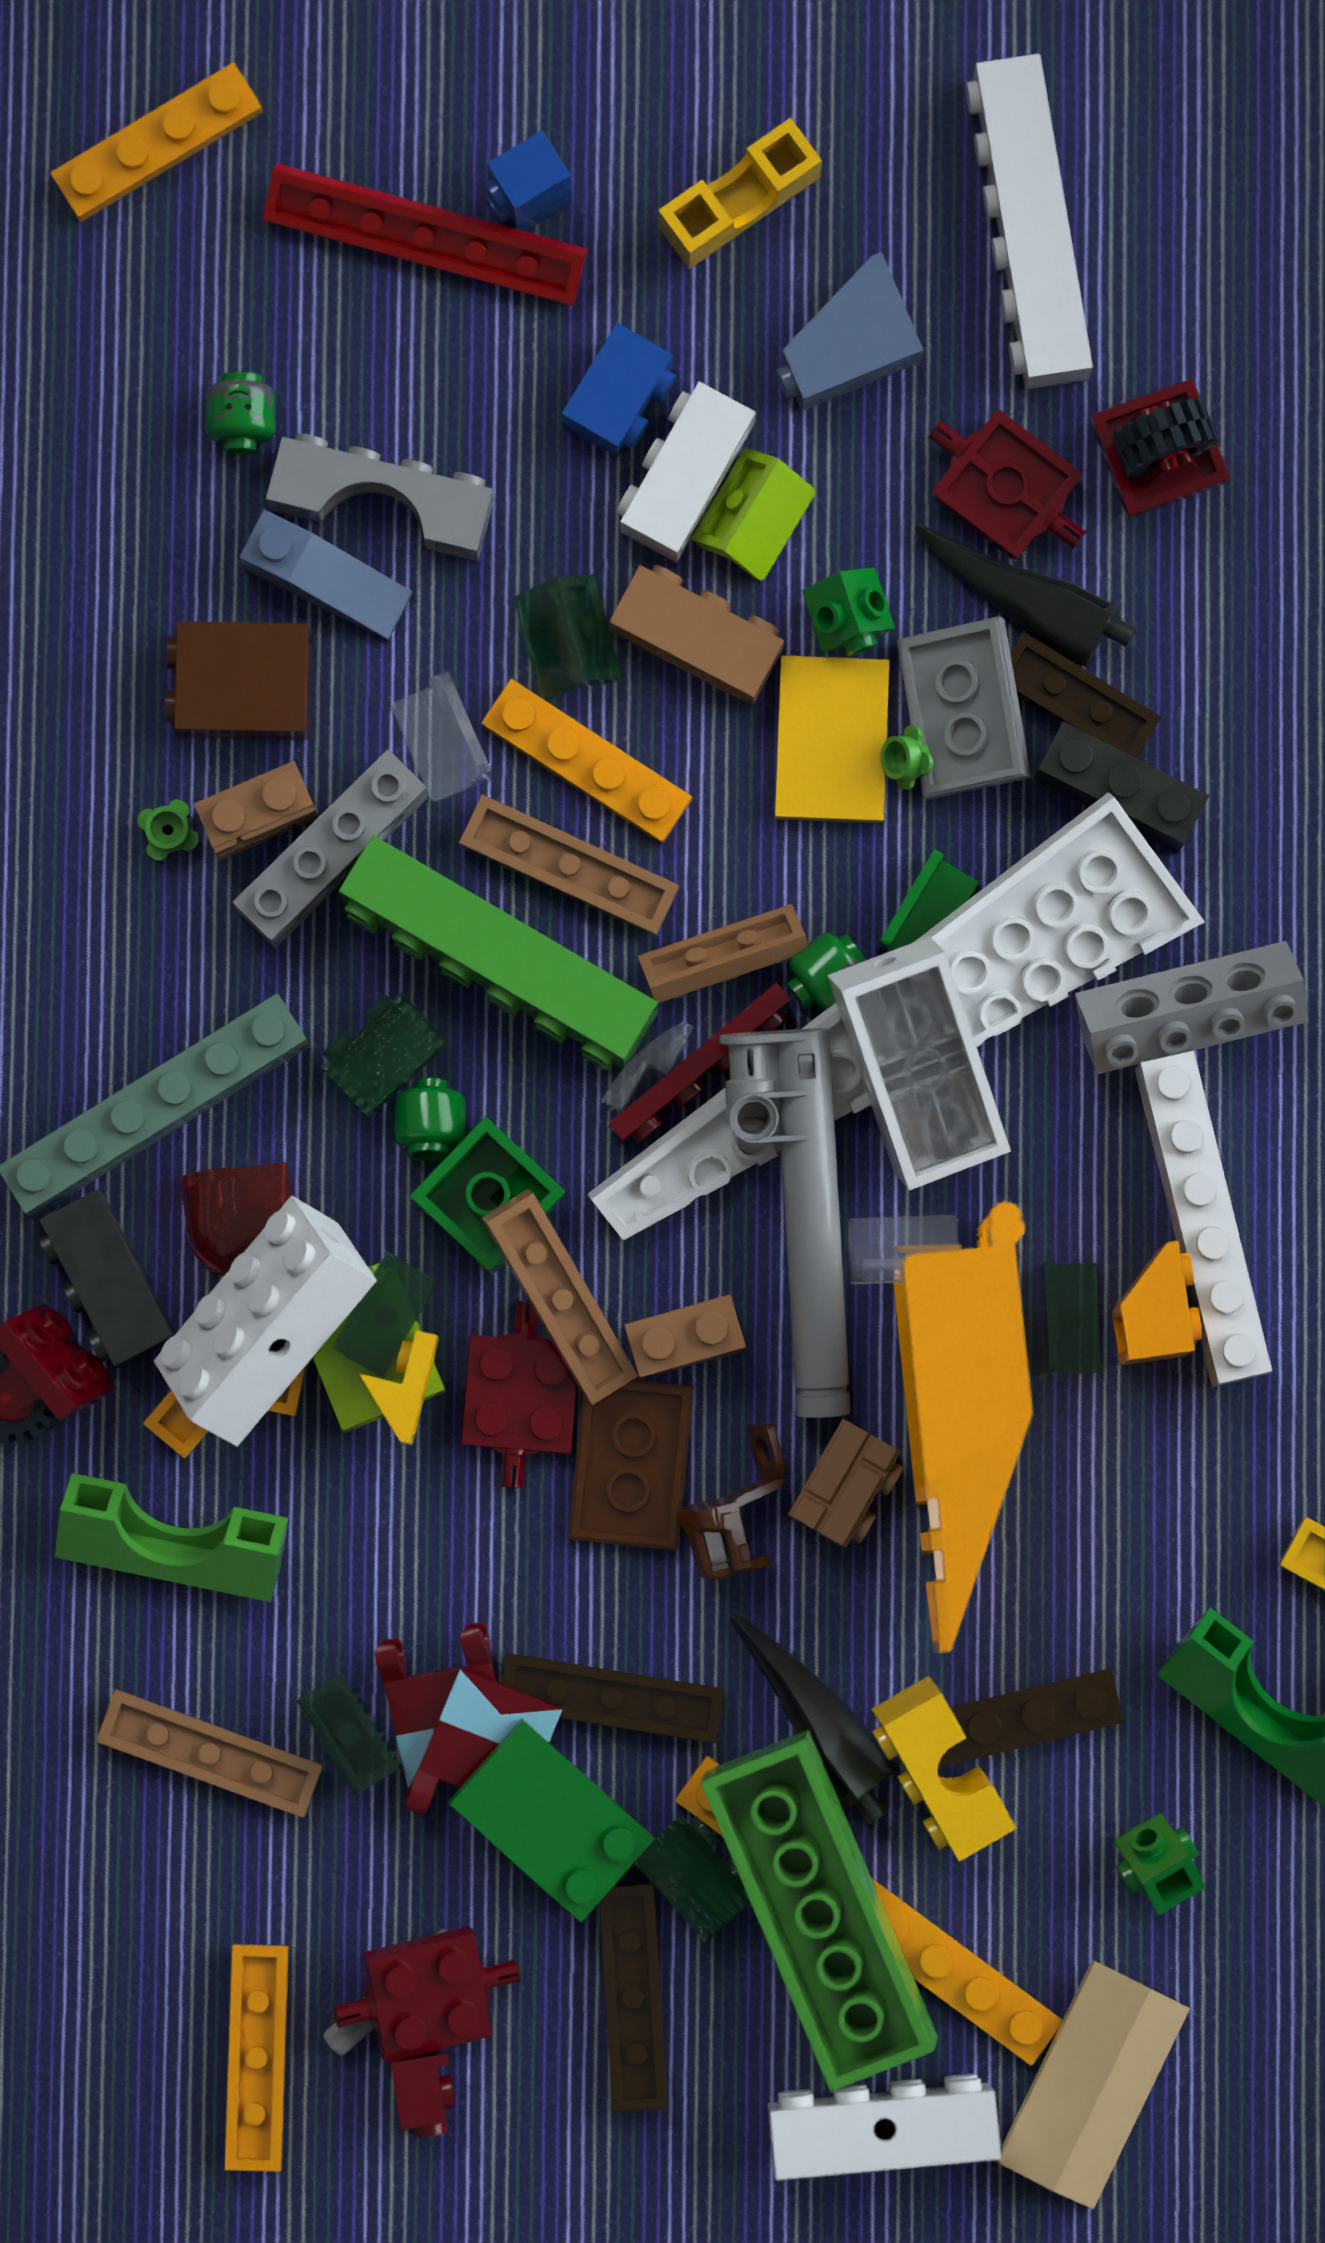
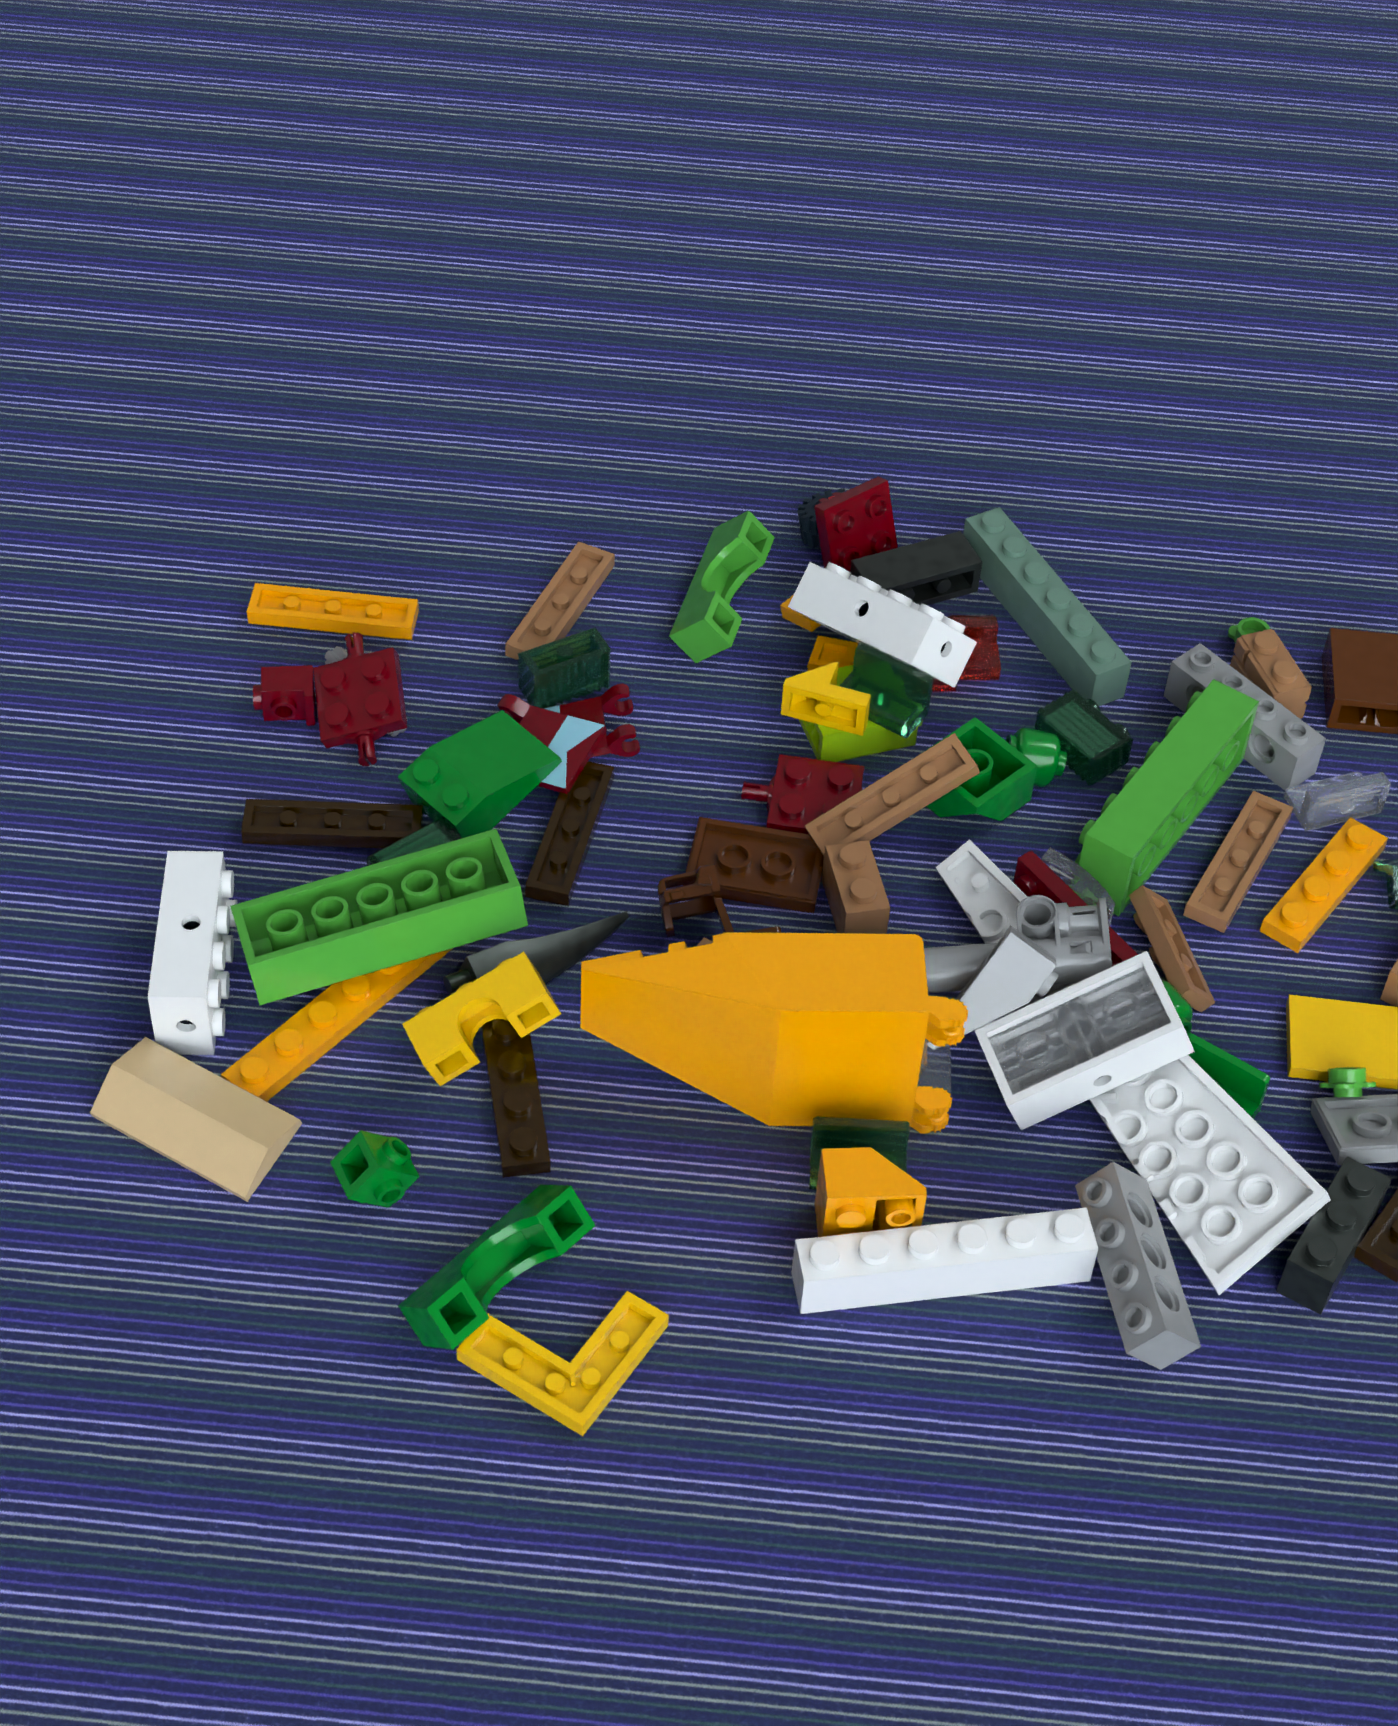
camera: 95 degrees right, 35 degrees down
none -> slope [926,925,1058,1050]

